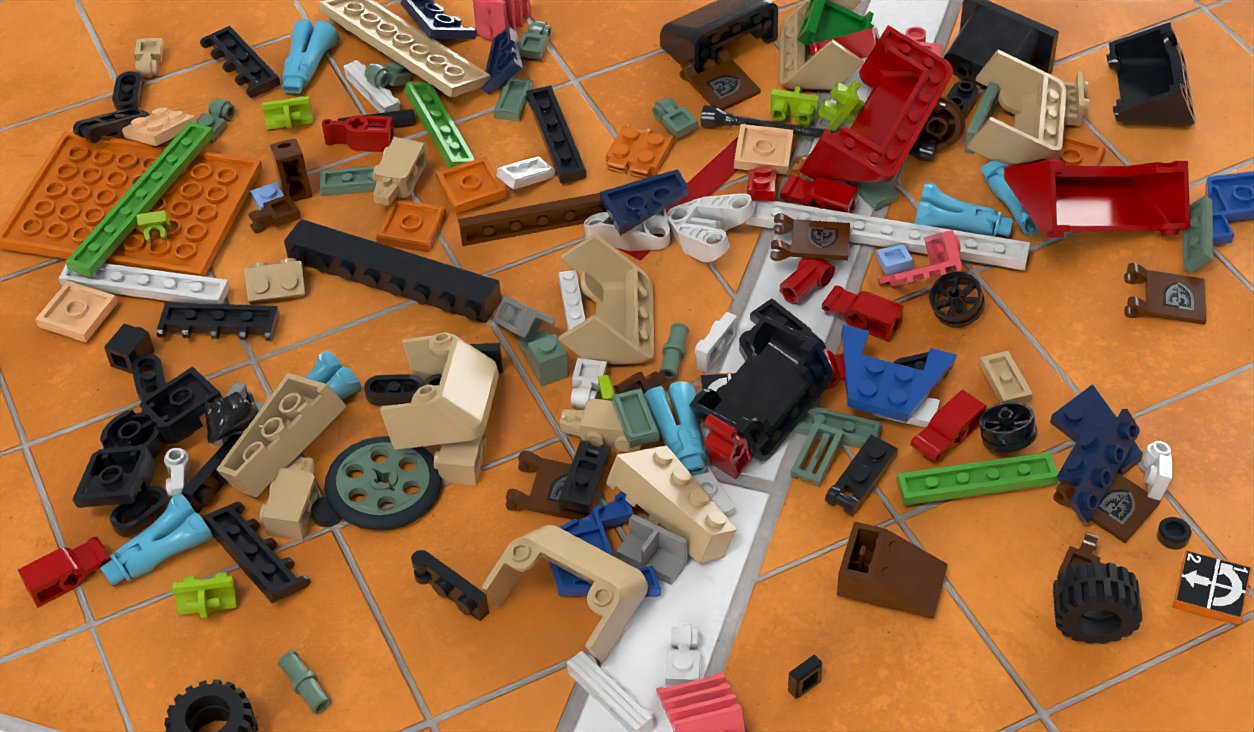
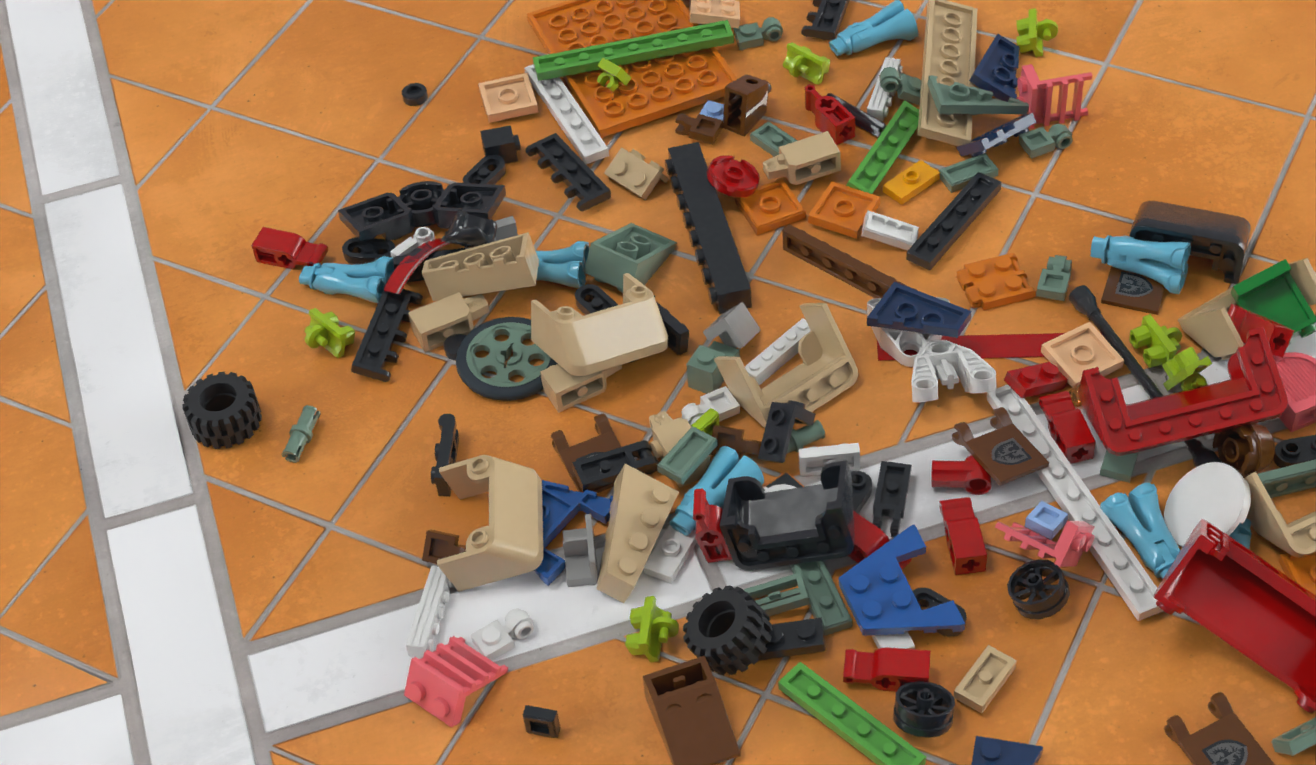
camera: 55 degrees right, 0 degrees up
none -> red sticker [384,238,450,294]
none -> reddish brown plate [422,530,466,564]
none -> sand green slope [584,223,677,292]
none -> lime hips [625,596,679,662]
none -> black tyre [683,586,772,675]
none -> red tile [707,155,760,198]
none -> black bracket [758,400,816,463]
none -> light orange plate [883,160,940,205]
none -> sand green wing [927,75,1029,115]
none -> medium azure piece [1090,235,1191,294]
none -> white tile [1164,462,1251,547]

